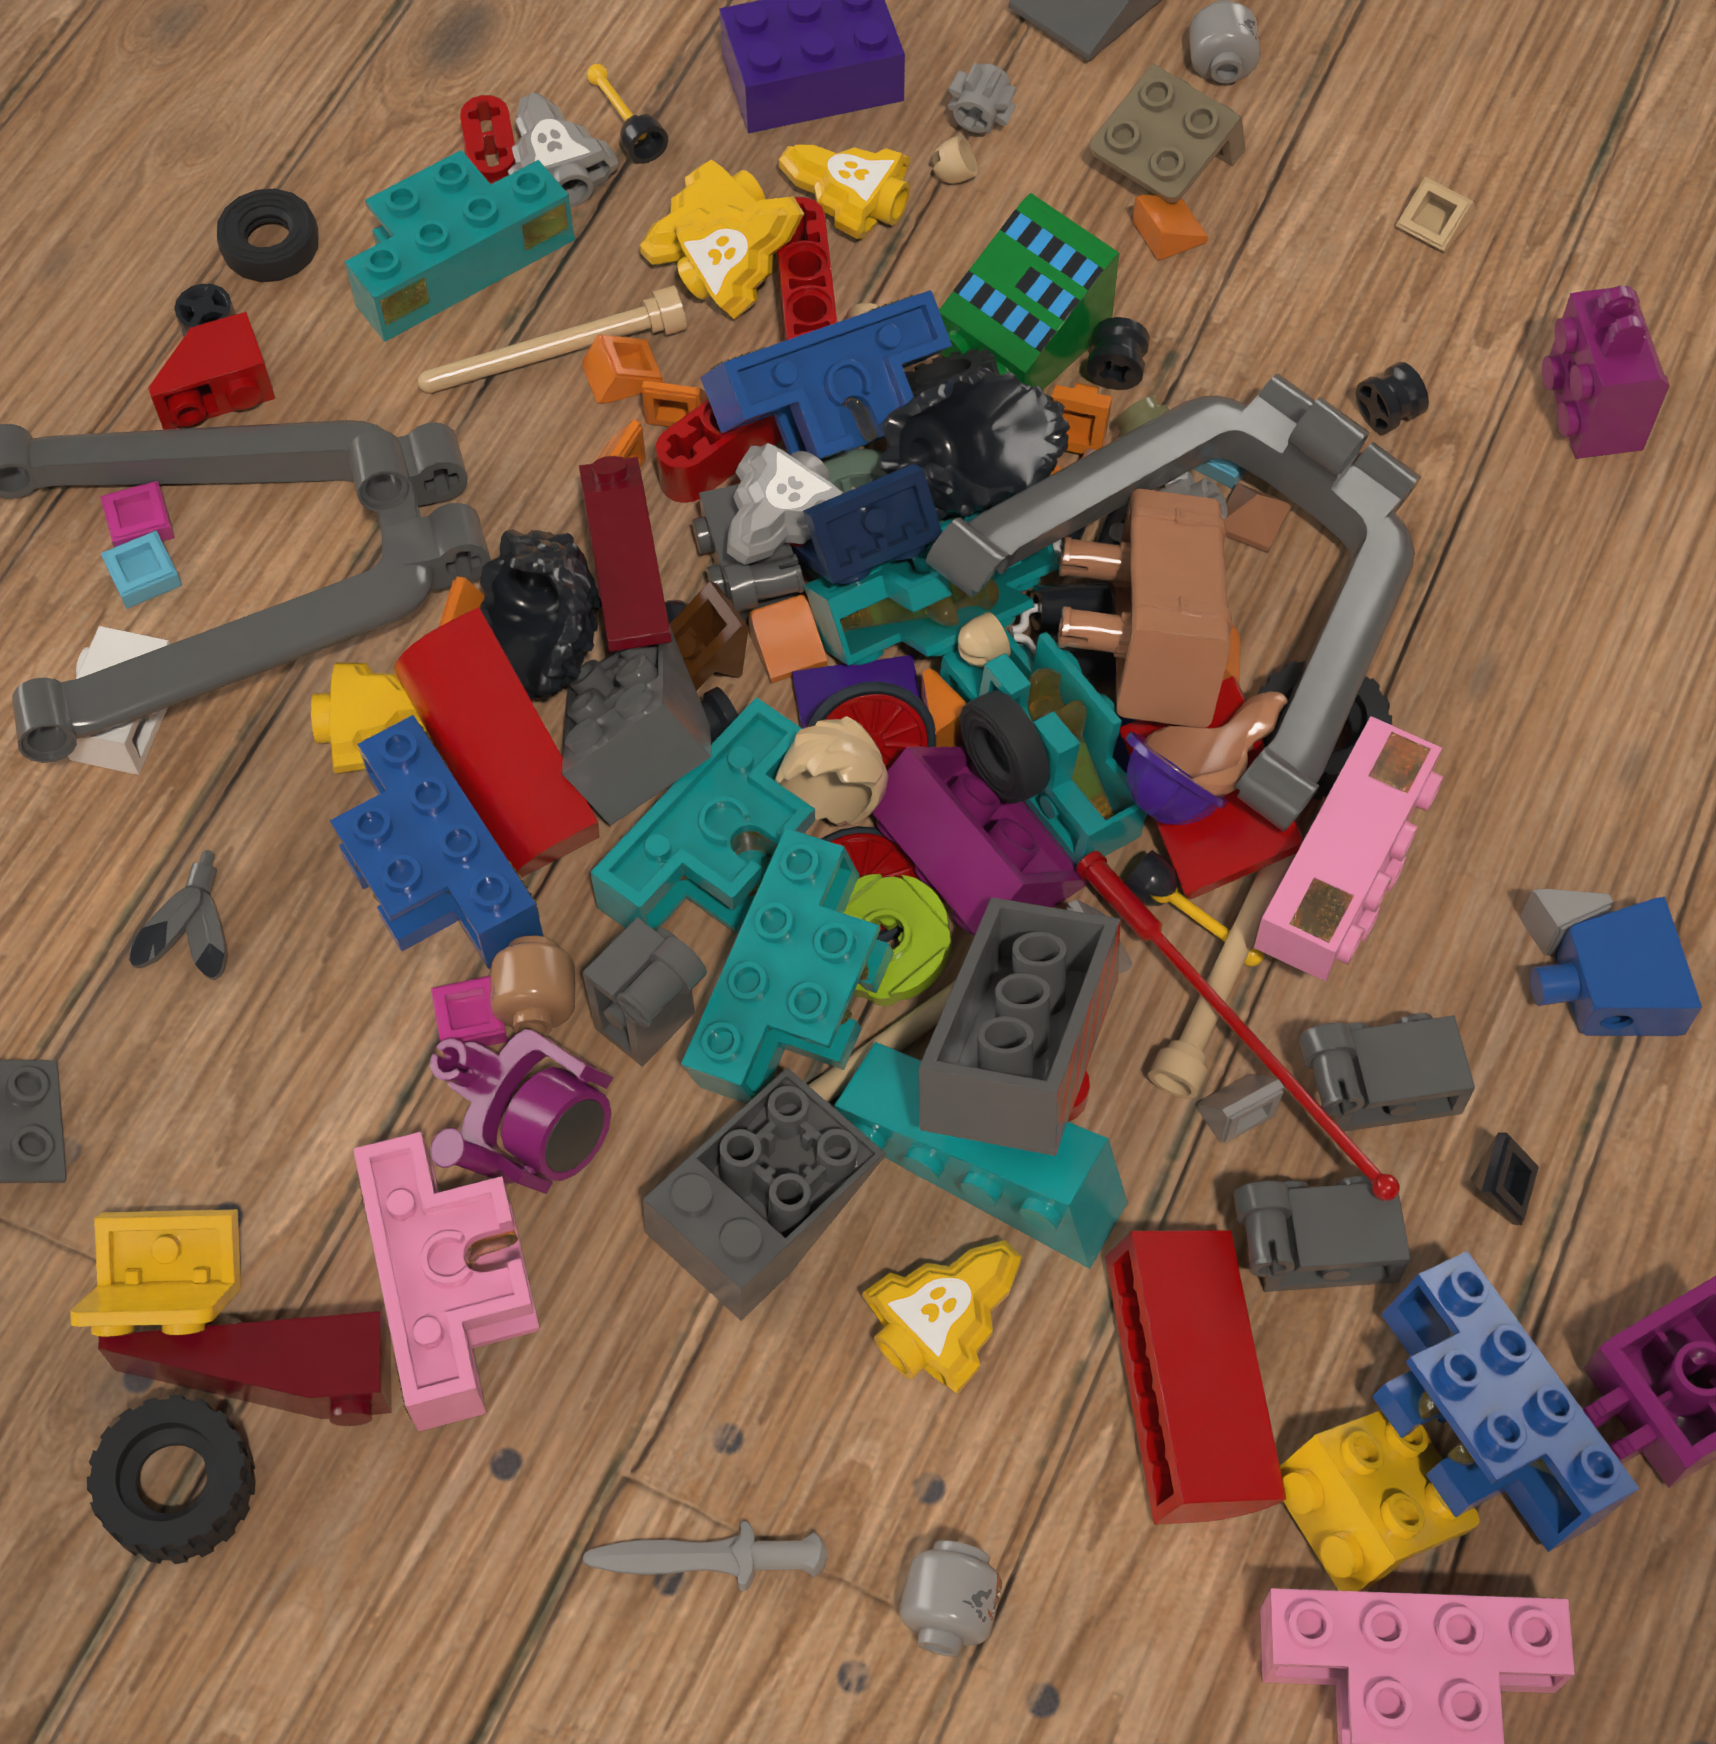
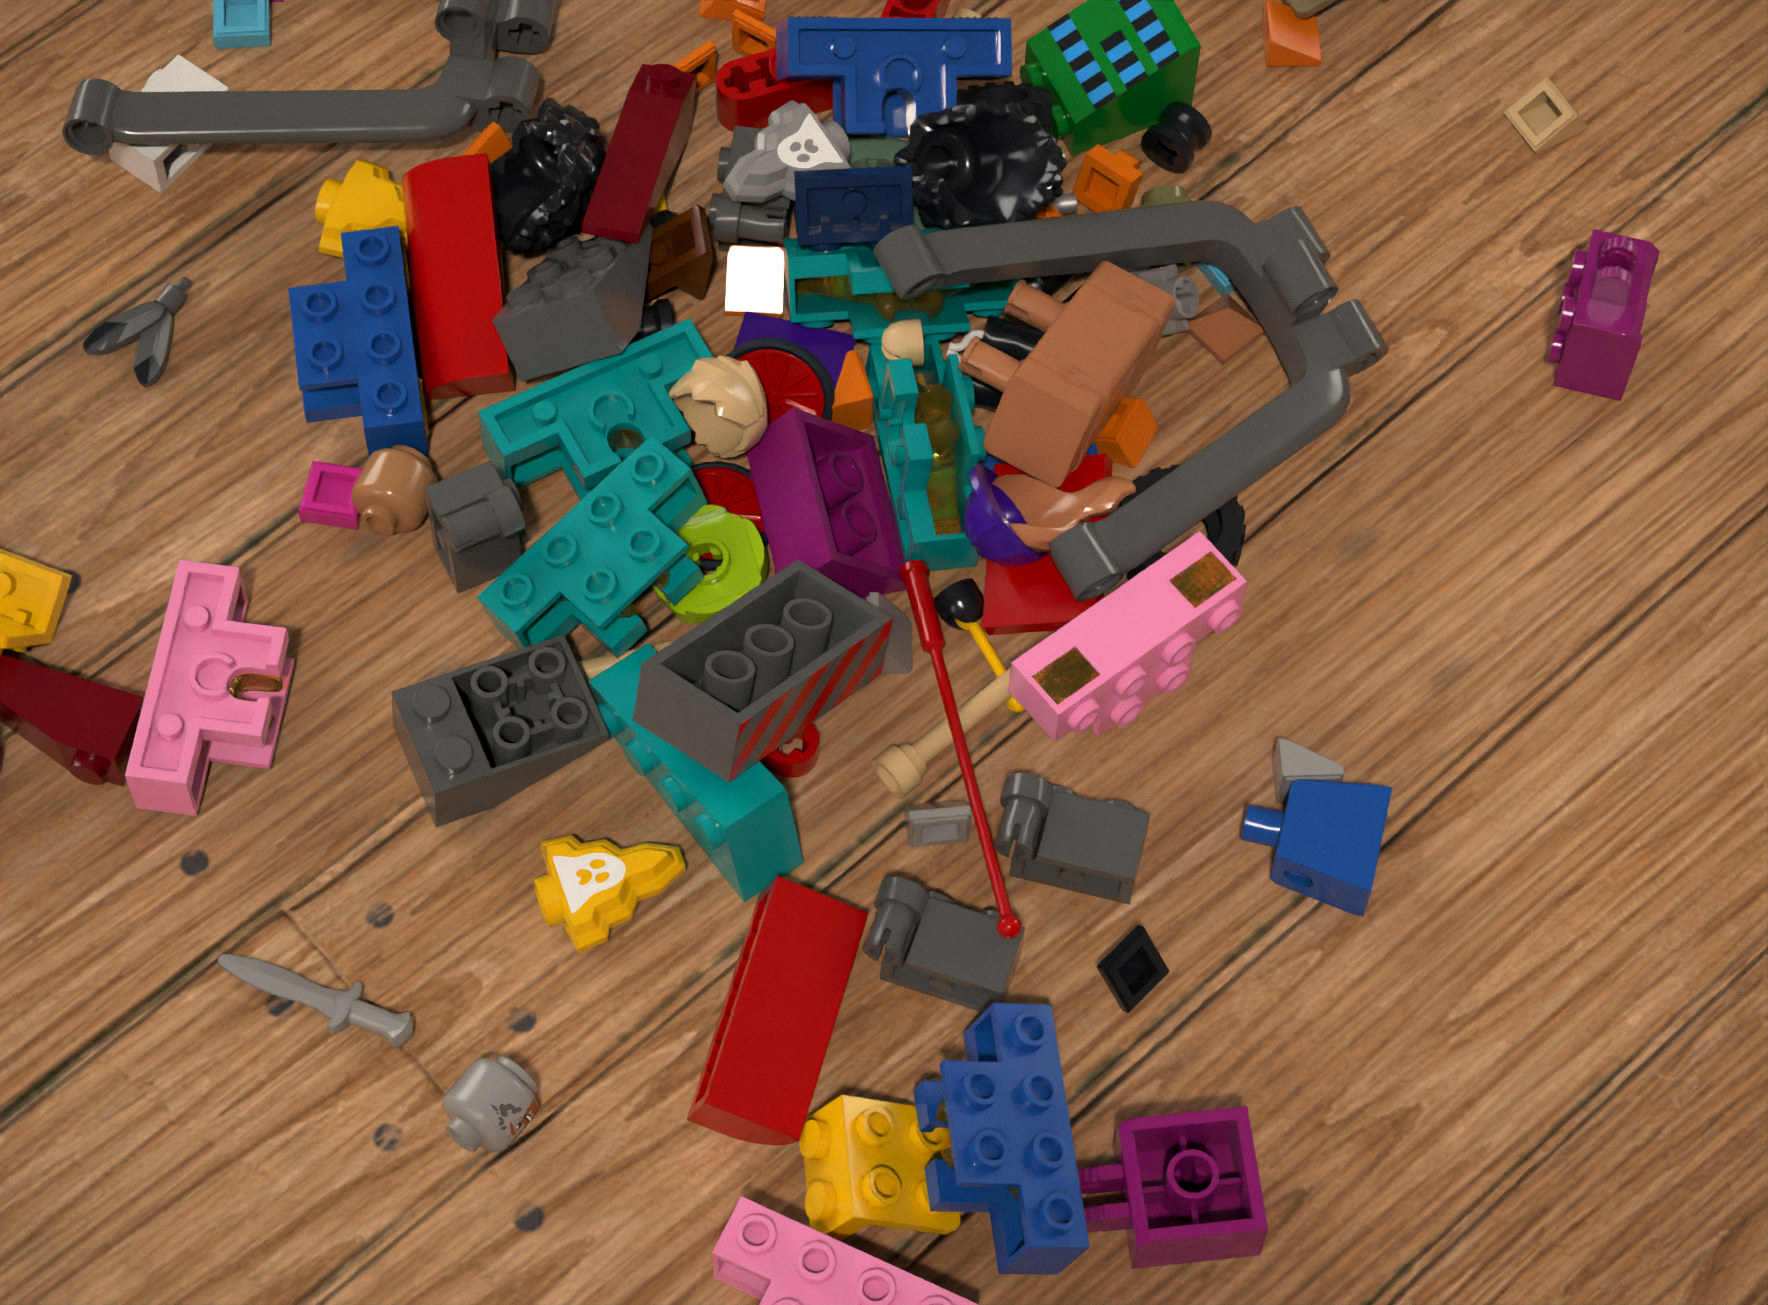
camera: 20 degrees right, 0 degrees up
magenta piece [430,1029,614,1194] -> none
black tyre [959,690,1050,804] -> none
black wheel [1355,362,1429,434] -> none

